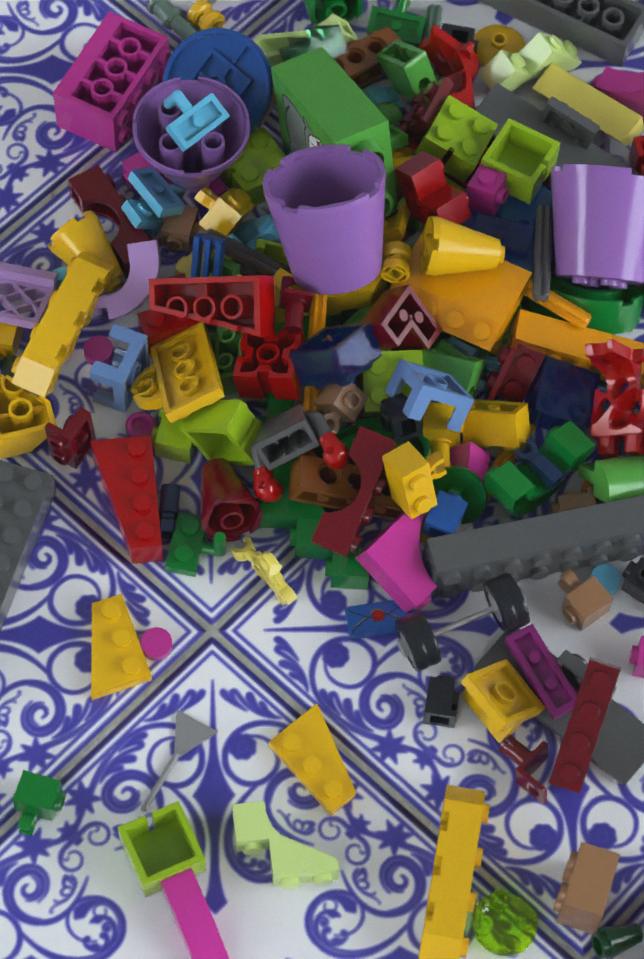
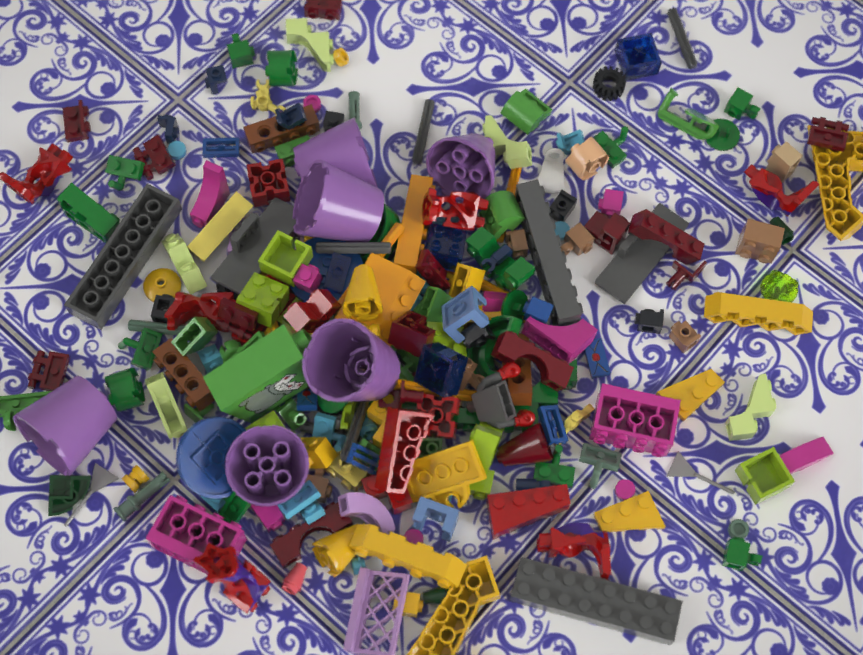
camera: 90 degrees left, 5 degrees up
dark red bracket [45,407,96,469] -> none
dark pink tile [125,412,156,437] -> none
medium azure plate [163,90,230,152] -> none
clear green hips [279,25,348,62] -> none
yellow brick [382,441,447,520] -> none
black axle [395,573,530,672] -> none
yellow bracket [461,659,545,744] -> none
magenta plate [504,624,577,721] -> none
none -> red hips [193,543,271,614]
none -> coral cone [281,563,307,595]
none -> blue tile [537,405,568,445]
none -> red hips [537,523,611,581]
none -> sand green plate [579,442,622,489]
none -> dark red brick [584,211,630,255]
none -> dark pink brick [589,383,681,457]
none -> medium nougat brick [669,321,701,353]
none -> sand green tile [728,519,749,539]

